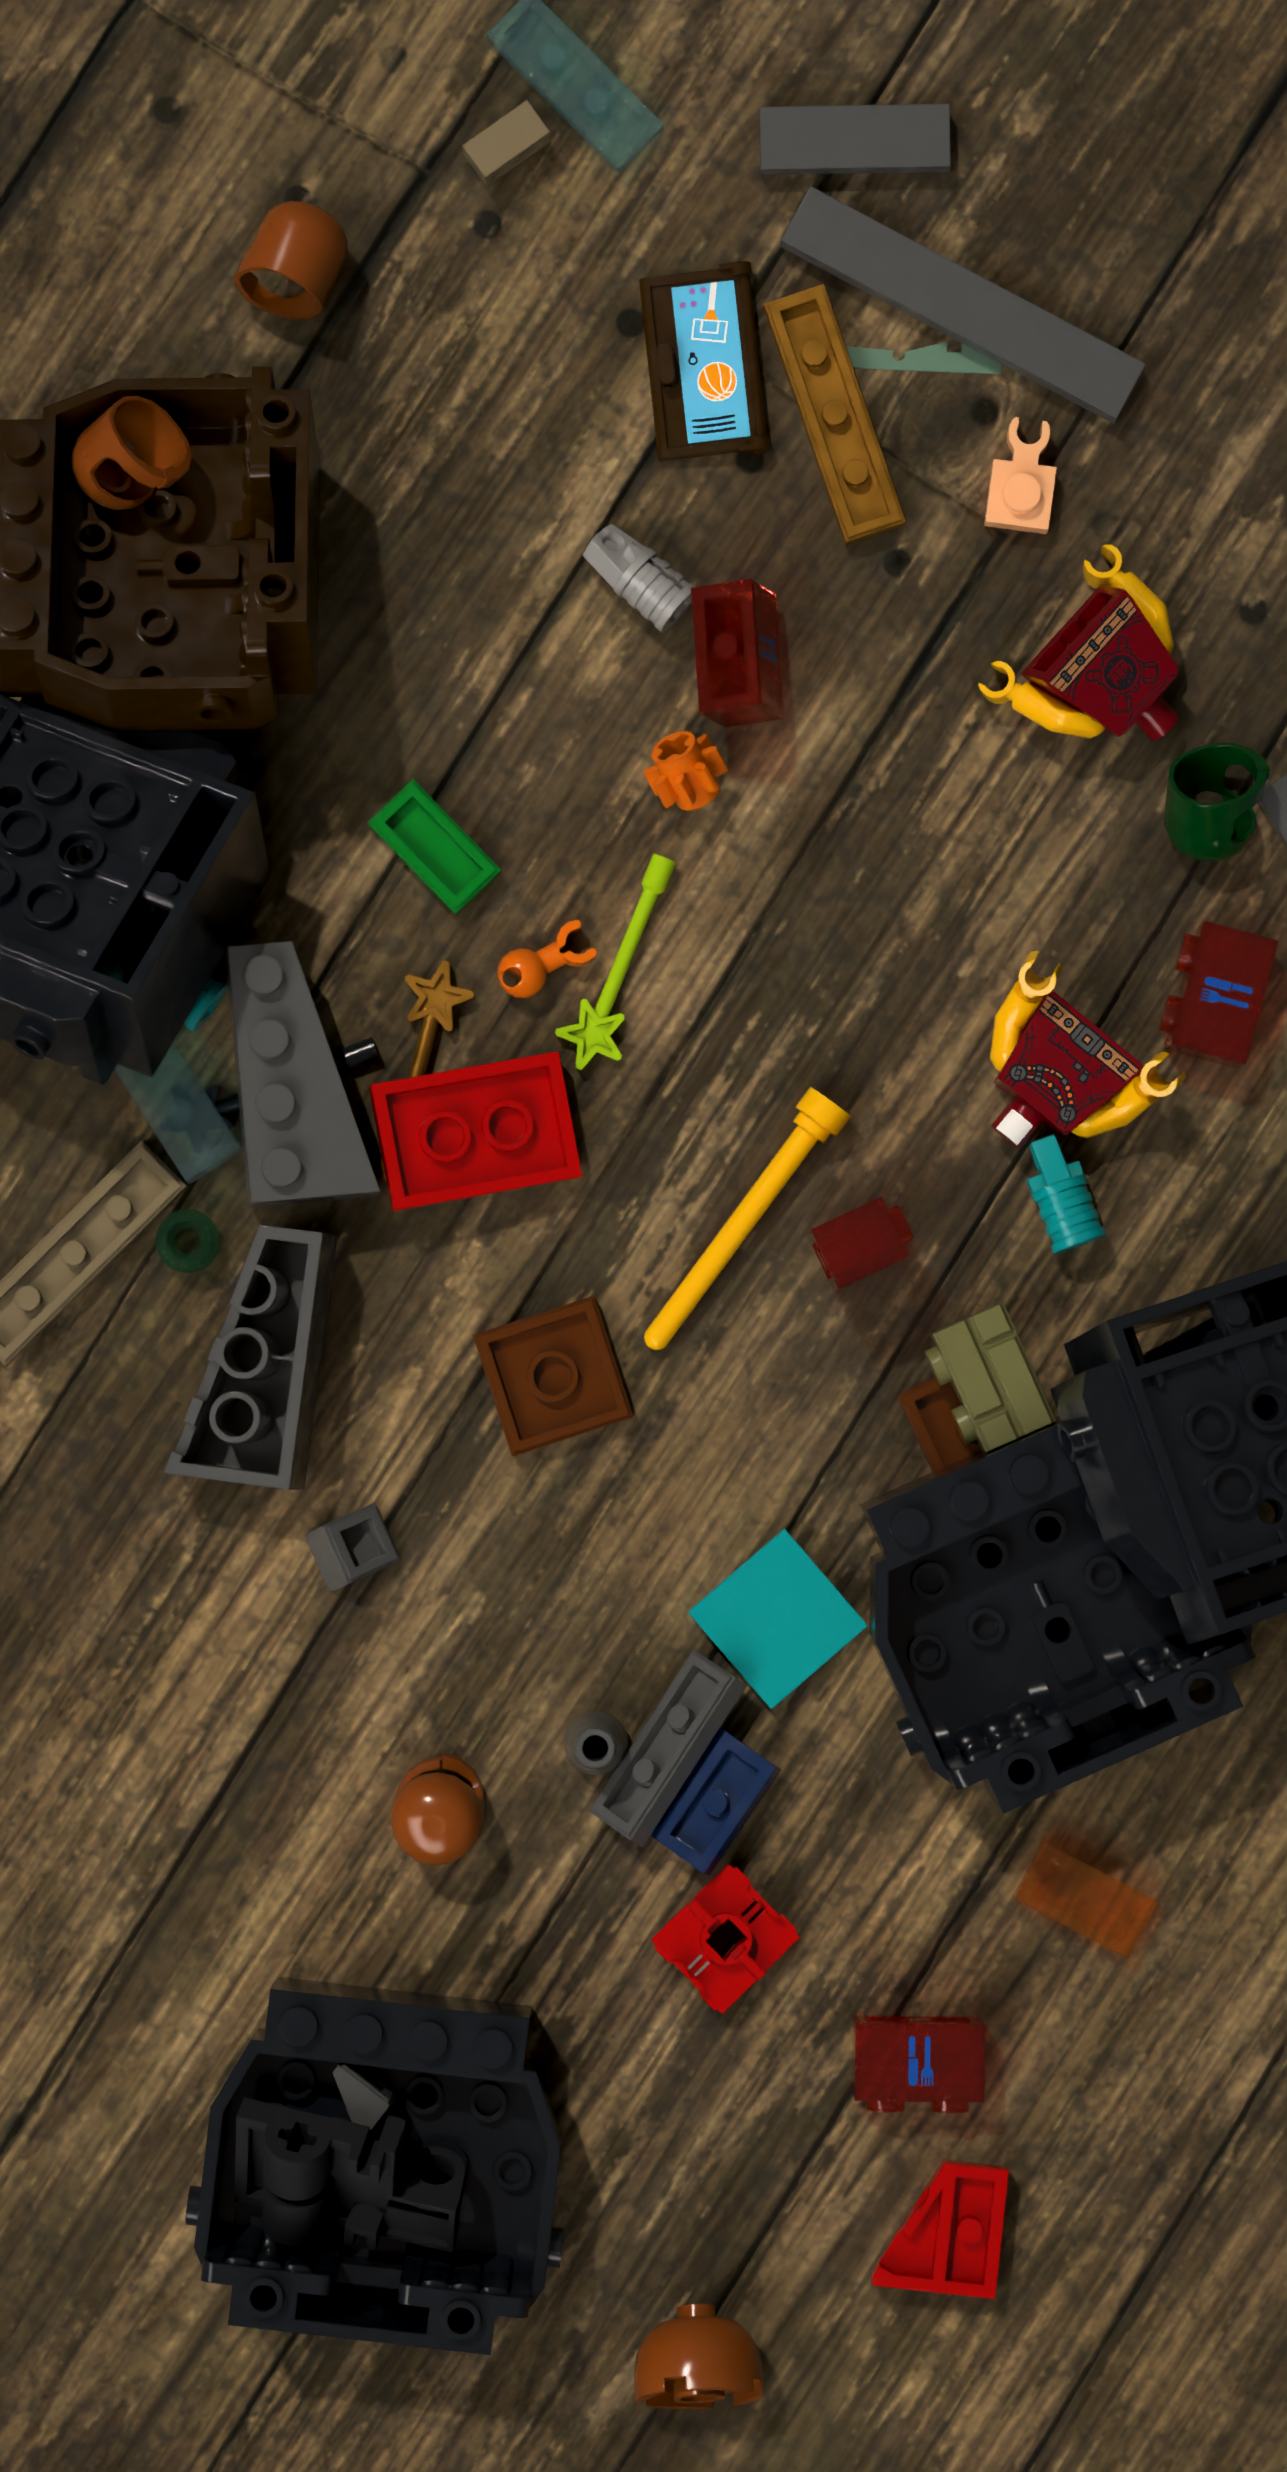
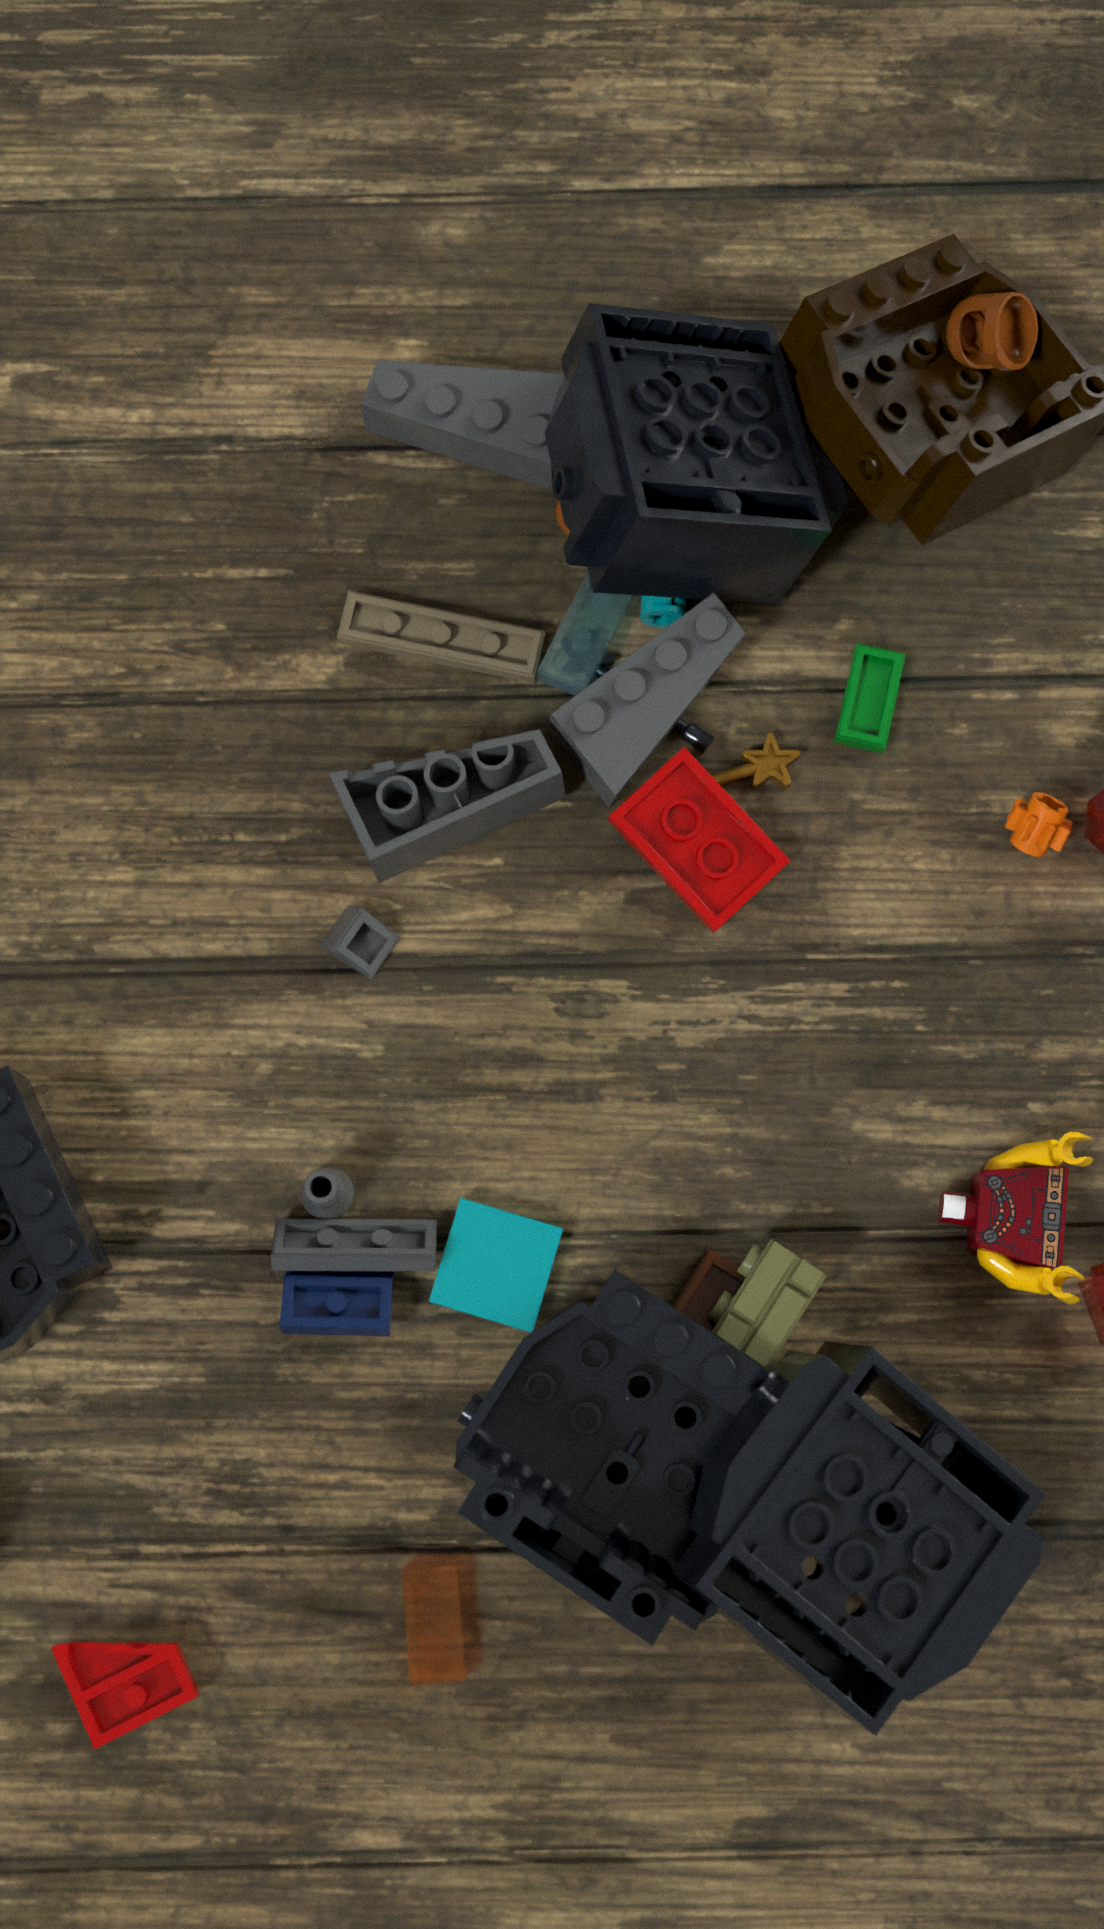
camera: 60 degrees right, 10 degrees down
clear green plate [156,1209,220,1273] -> none
dark orange helmet [390,1752,487,1866] -> none
reddish brown tile [473,1296,633,1456] -> none
orange arm [497,920,597,998] -> none
lime piece [555,853,676,1071] -> none
yellow piece [644,1087,851,1350] -> none
red piece [650,1863,800,2014] -> none
clear red brick [806,1196,914,1292] -> none
clear red brick [852,2015,985,2113] -> none
teal hinge [1026,1134,1107,1255] -> none

